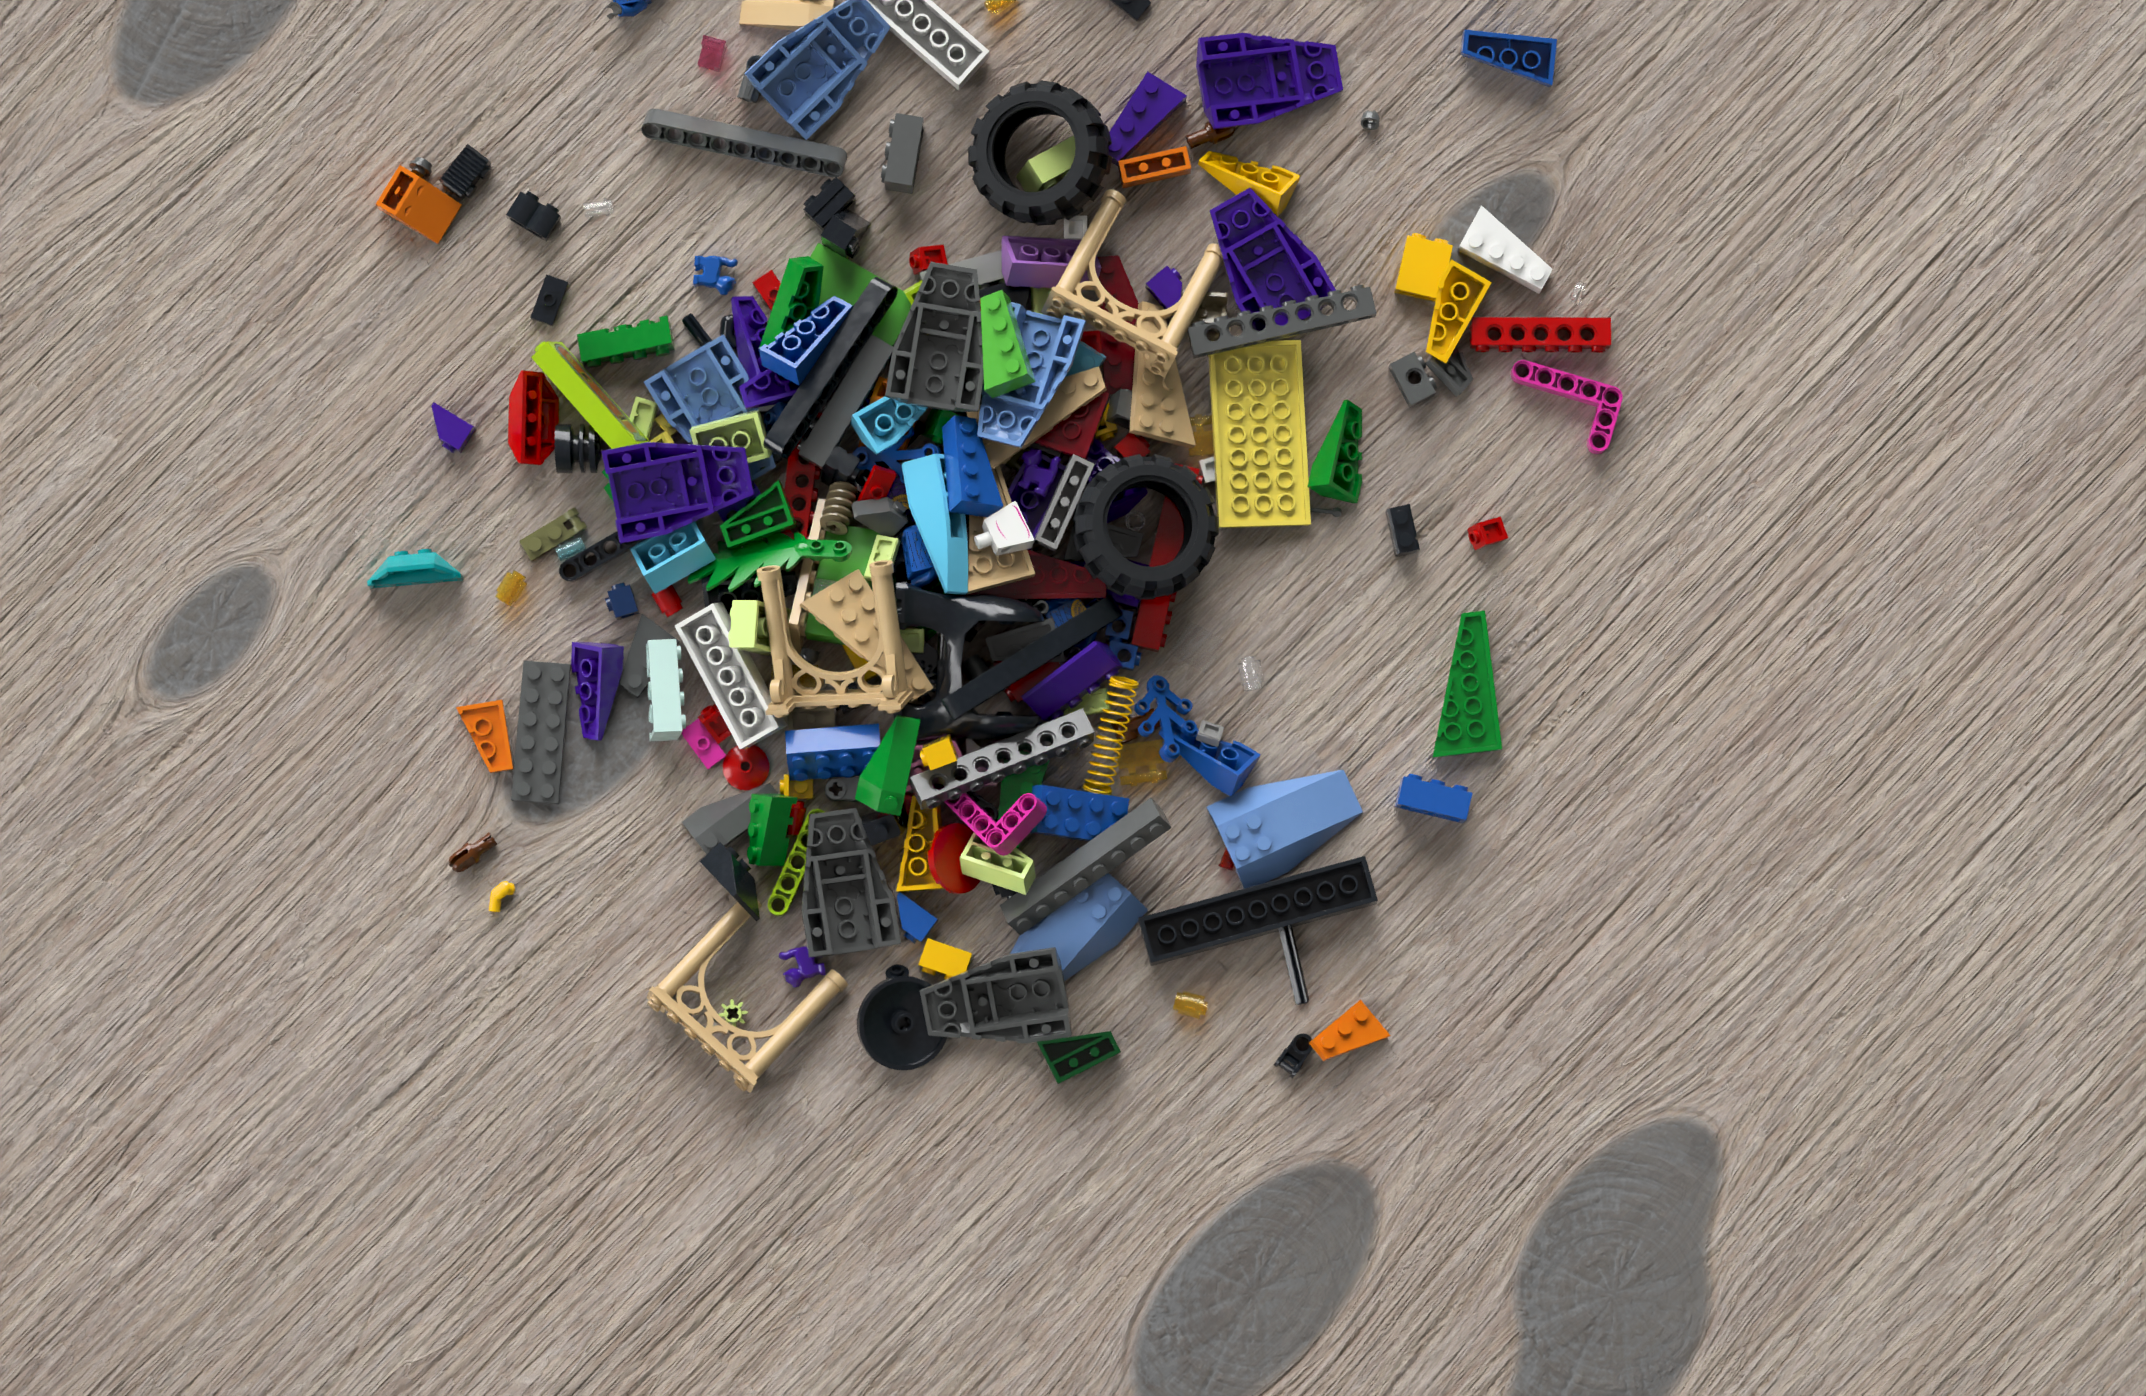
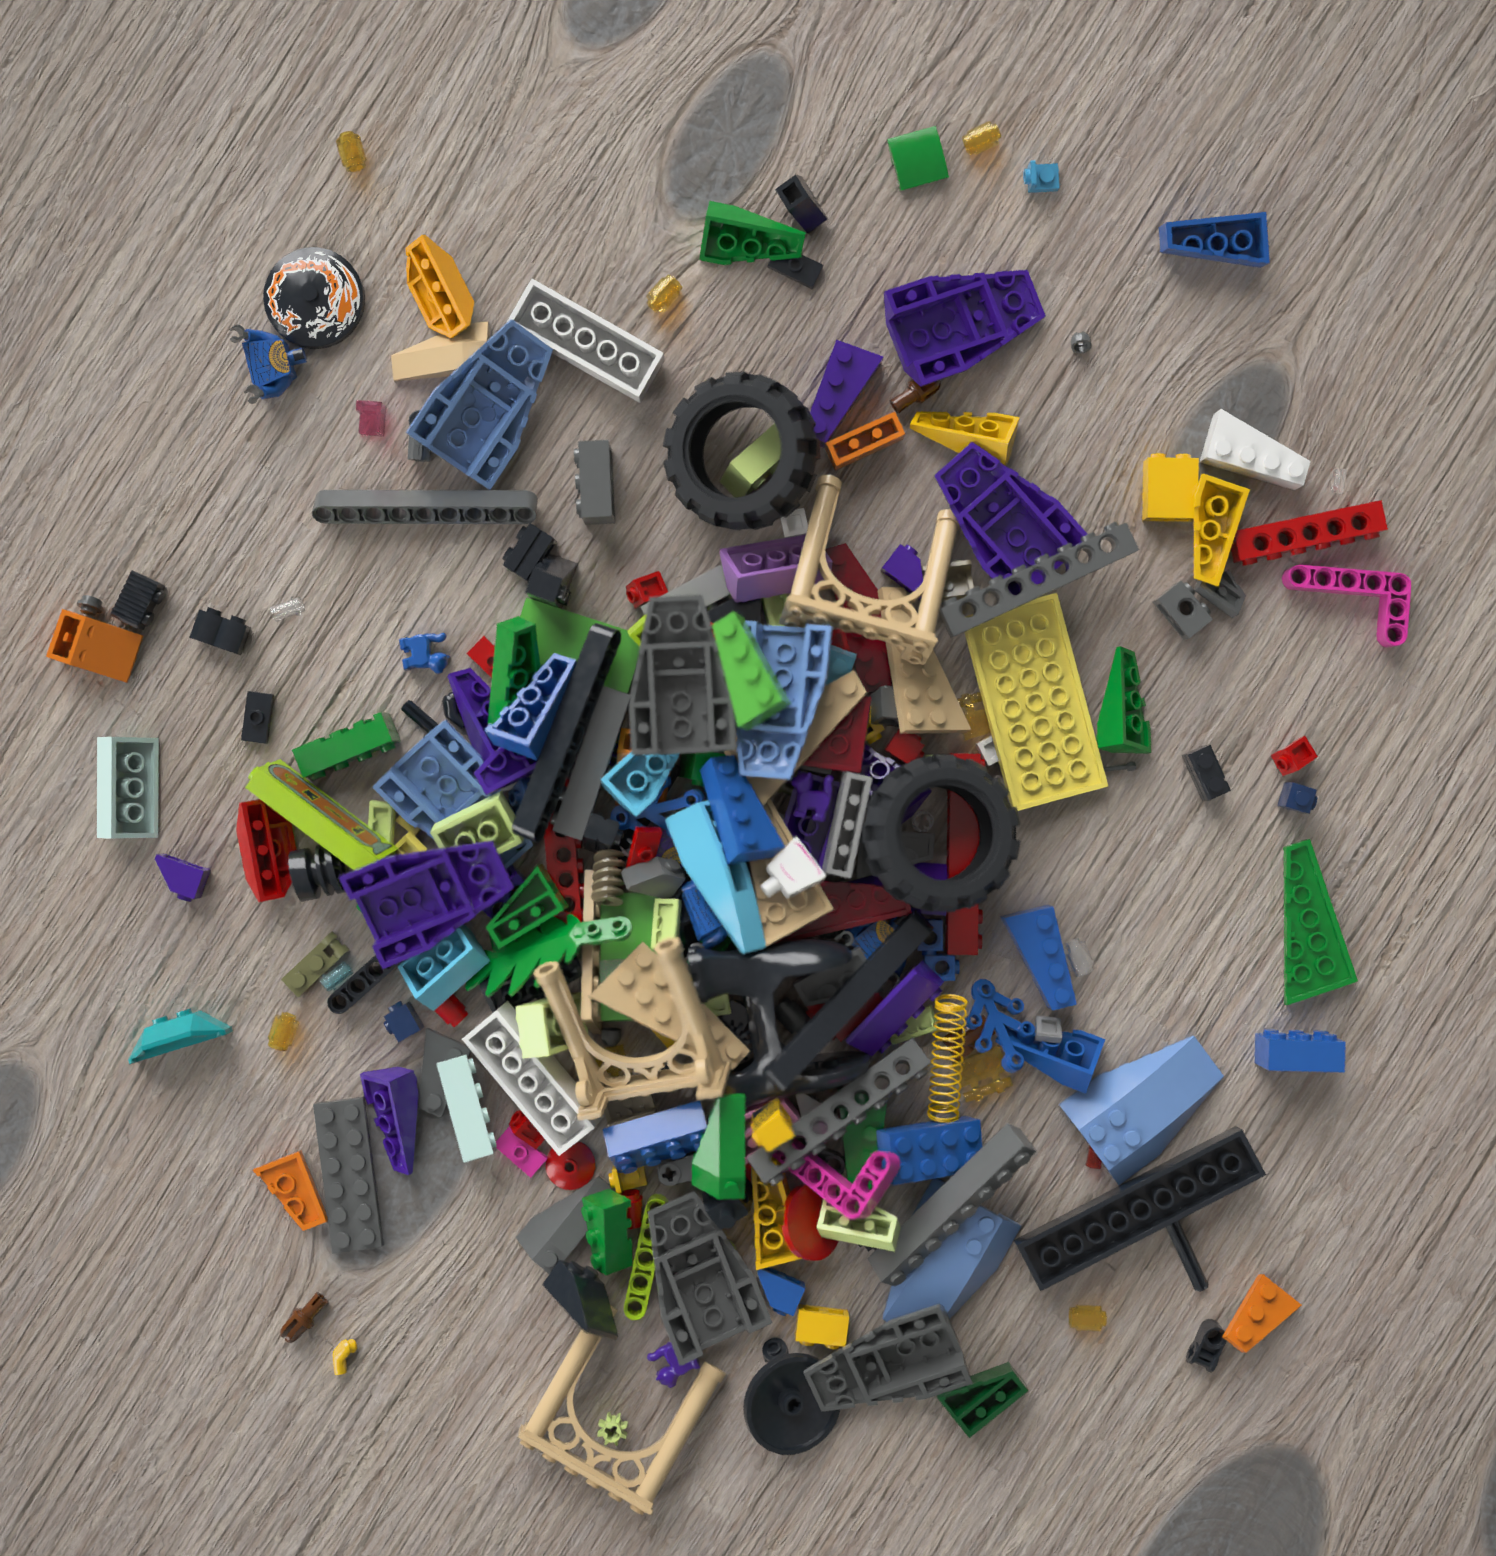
camera: 10 degrees left, 5 degrees up
none -> light aqua slope [97,737,159,838]
none -> blue wedge [1000,905,1077,1011]
none -> dark blue brick [1277,782,1318,814]

